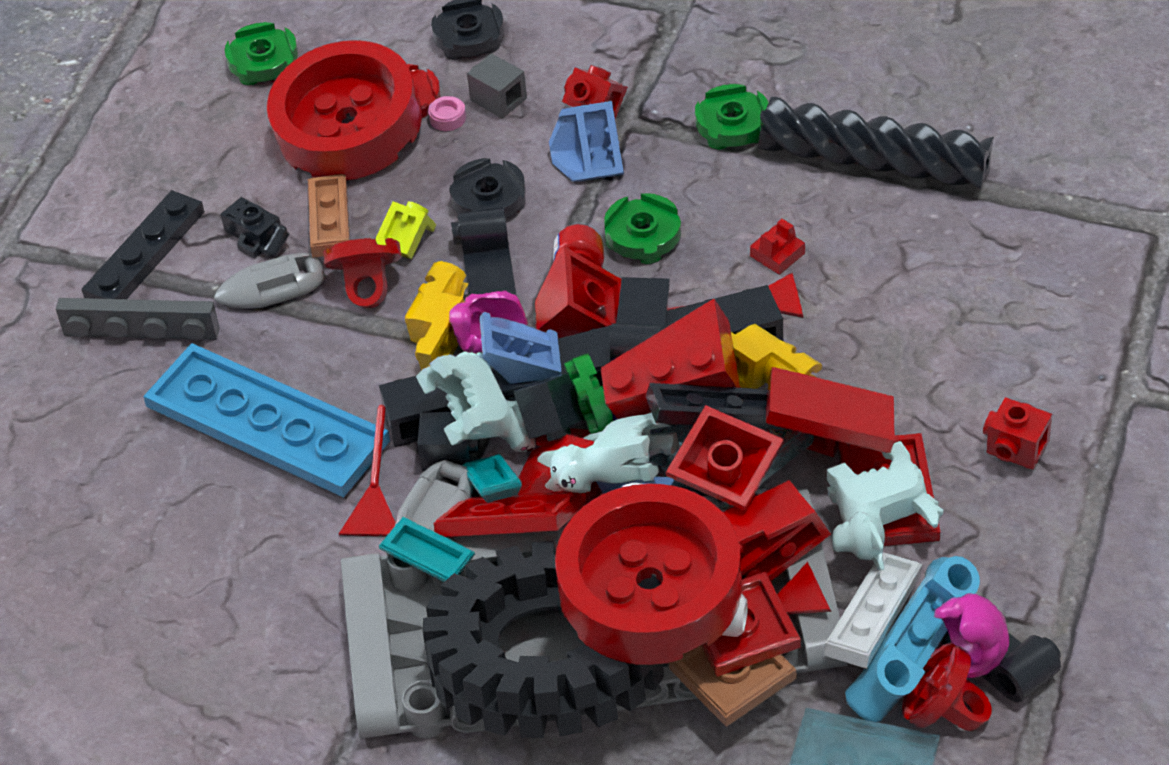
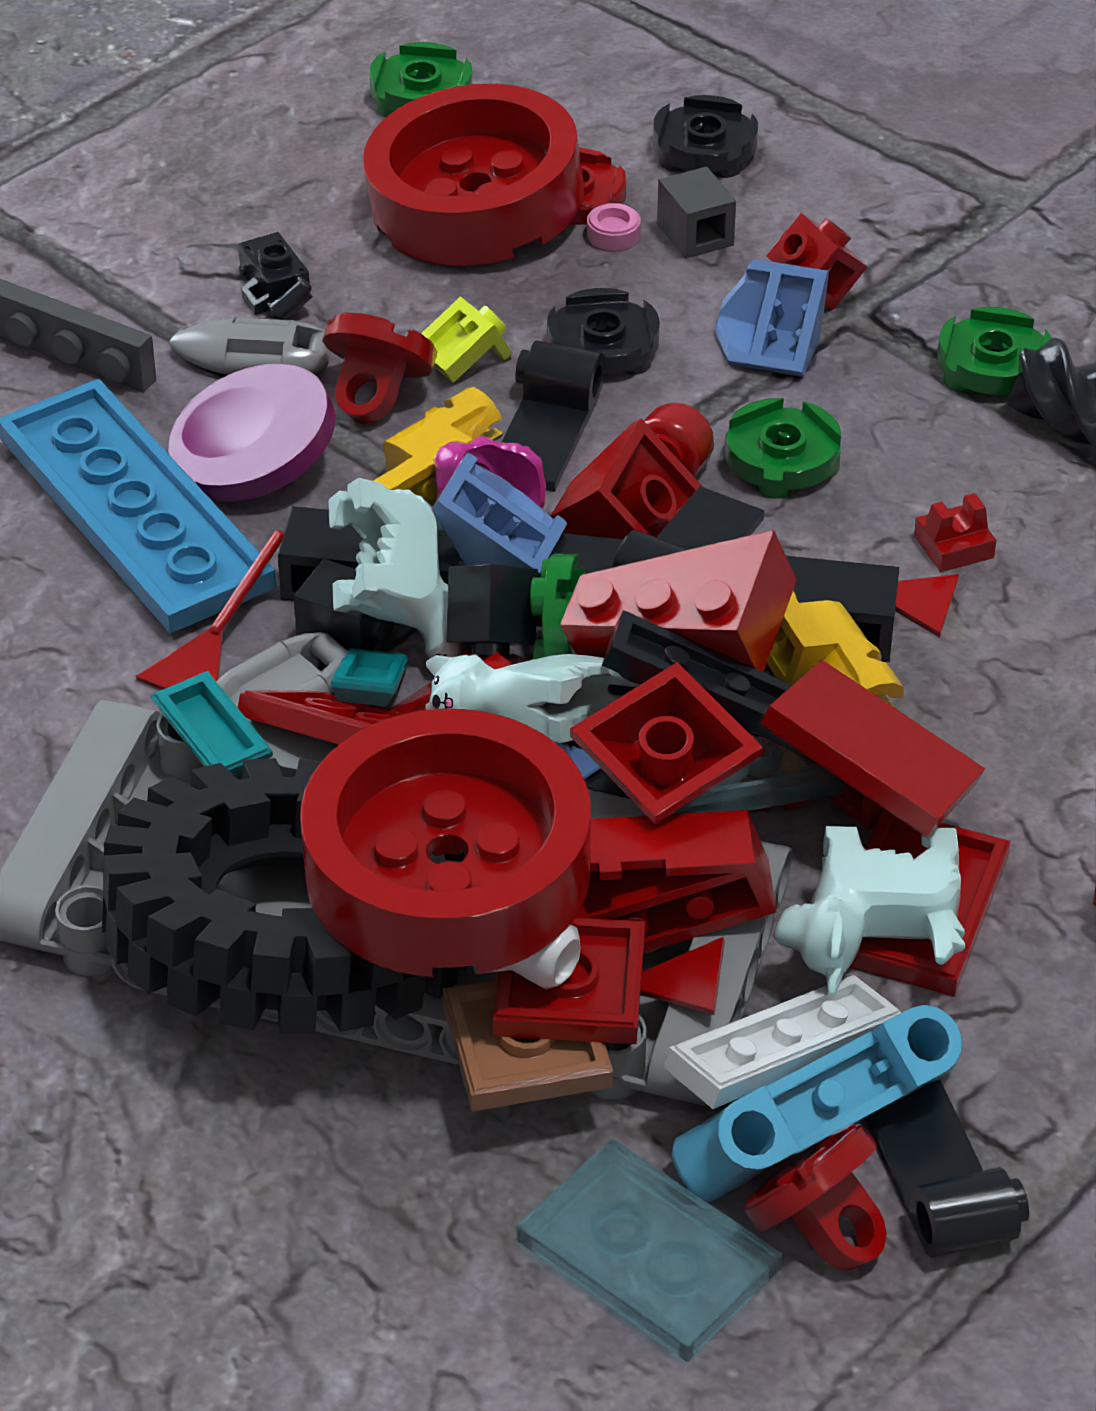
camera: 20 degrees right, 5 degrees down
black plate [81,190,205,299] -> none
nougat tile [308,174,350,258] -> none
dark pink hair [934,593,1009,678] -> none
none -> piece [168,363,336,502]

